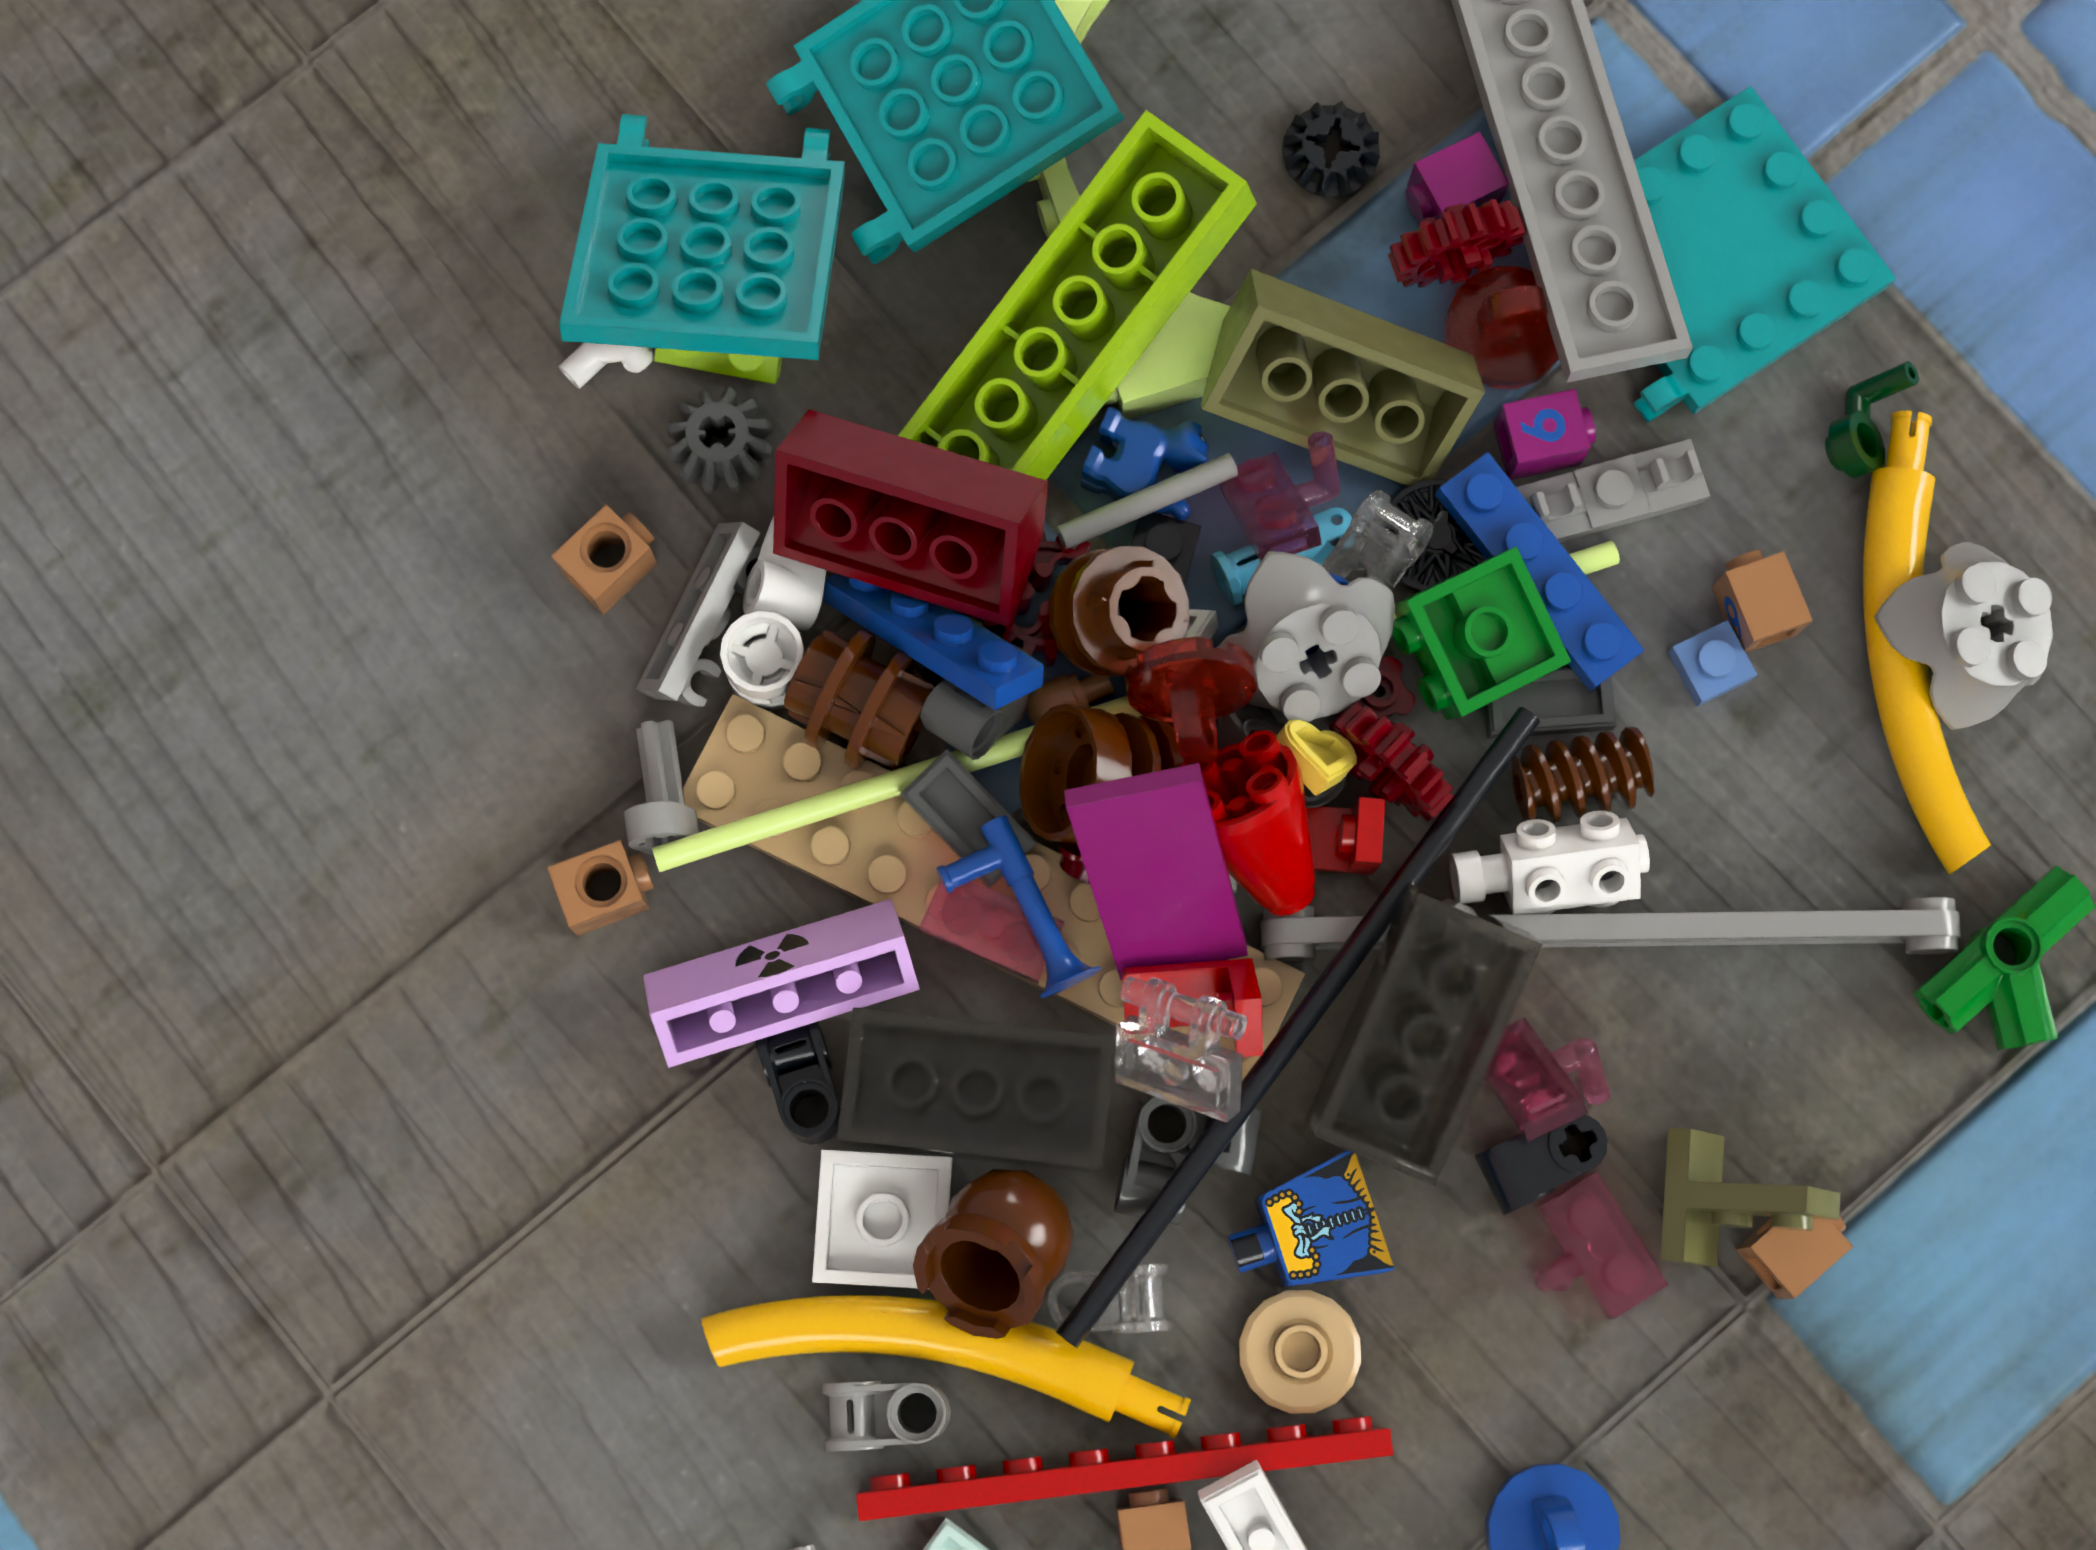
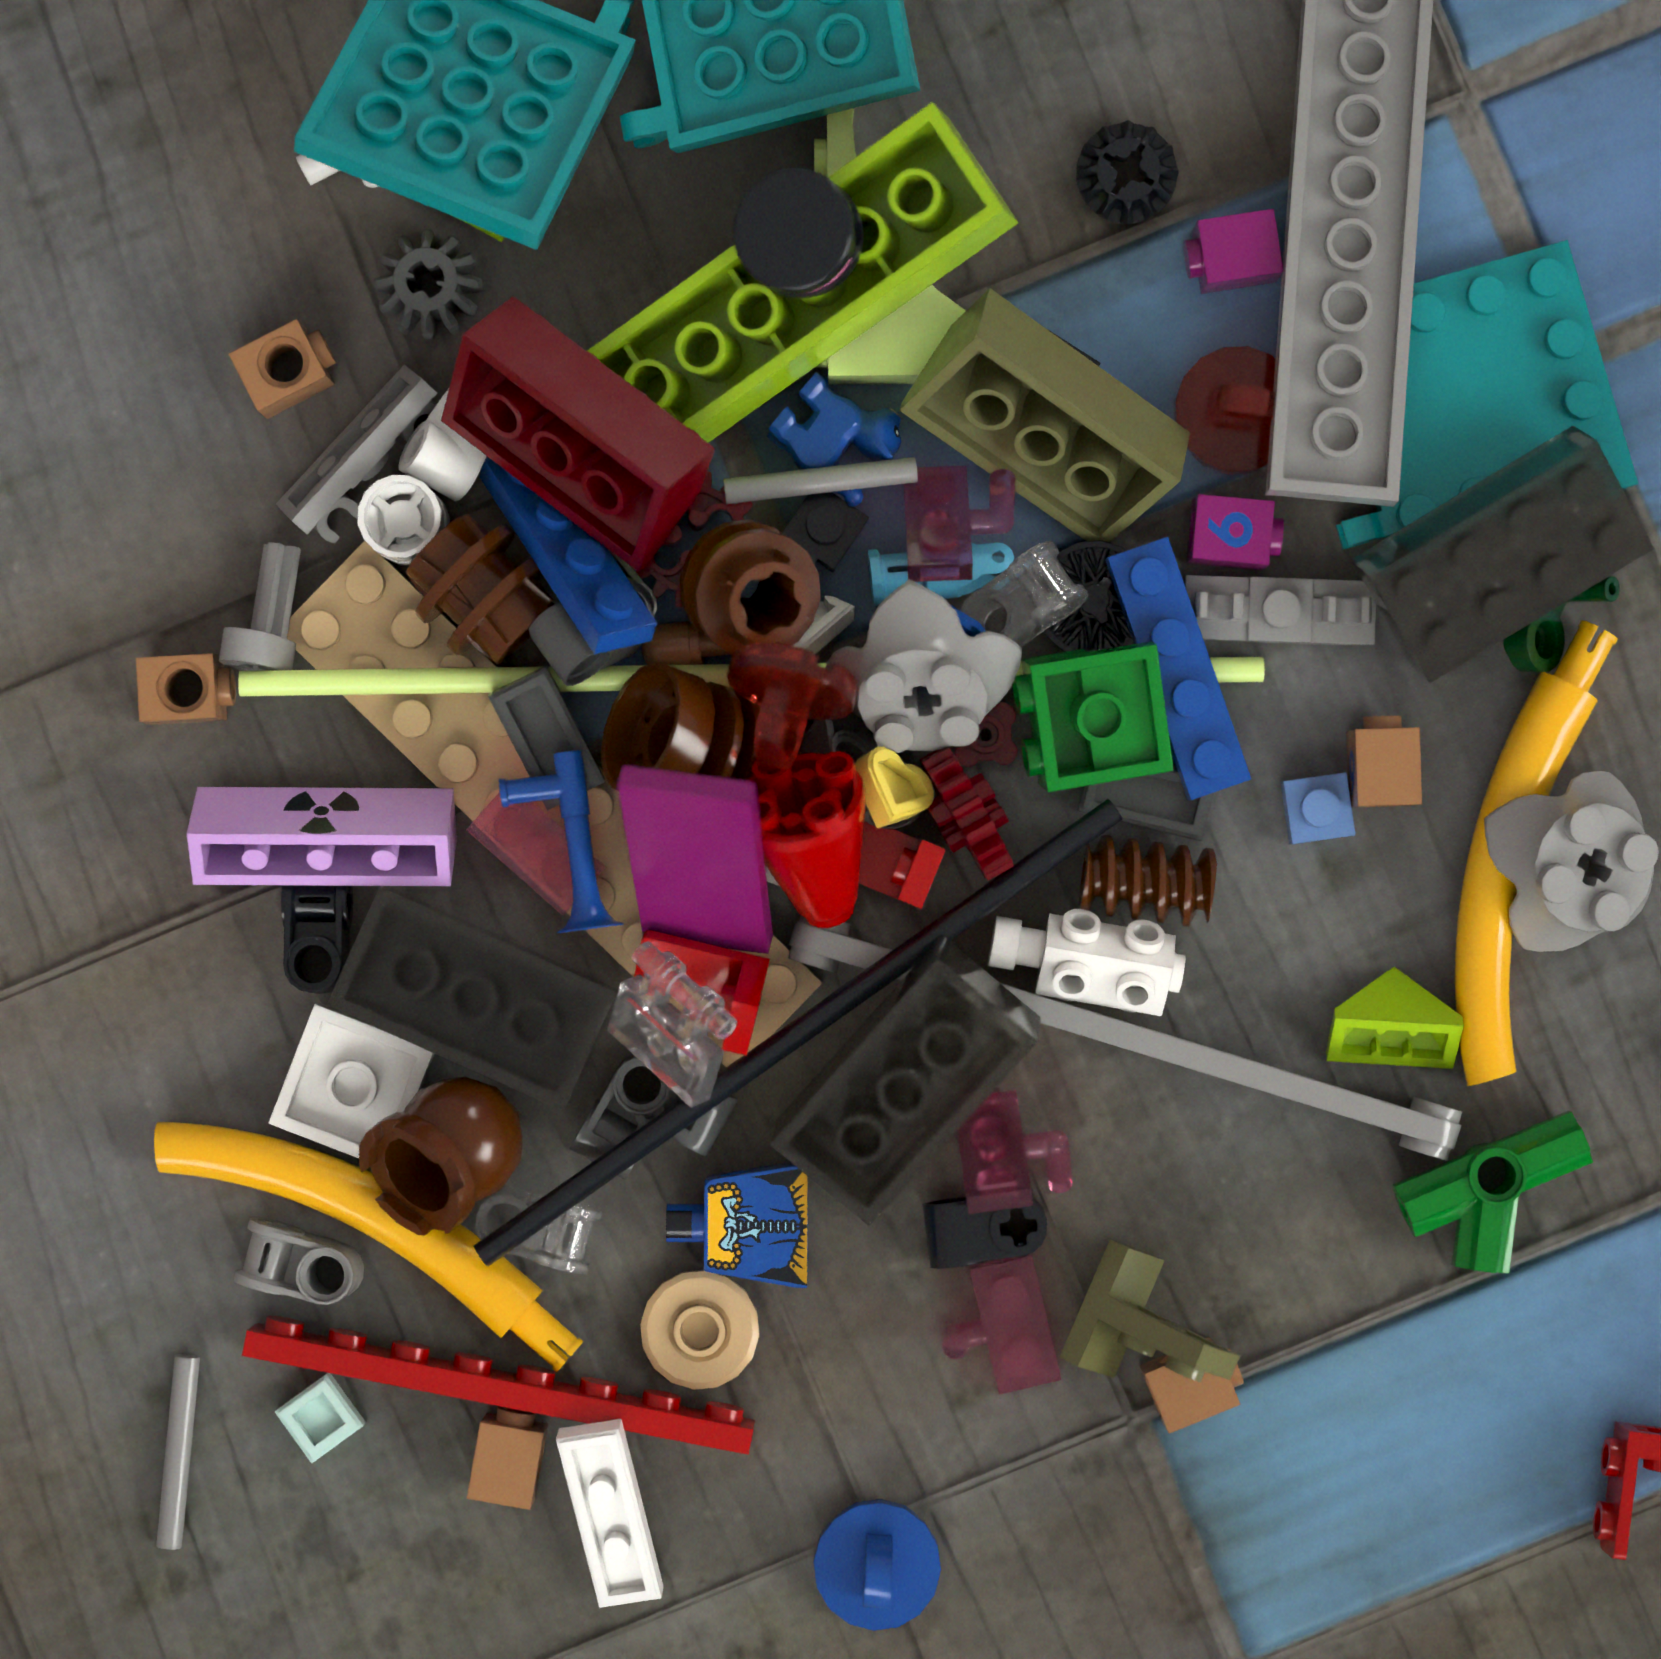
camera: 25 degrees right, 10 degrees up
dark red gear [1388,199,1526,288] -> none
none -> black head [733,168,864,298]
none -> lime slope [1326,966,1464,1069]
none -> clear smoke brick [1351,426,1654,683]

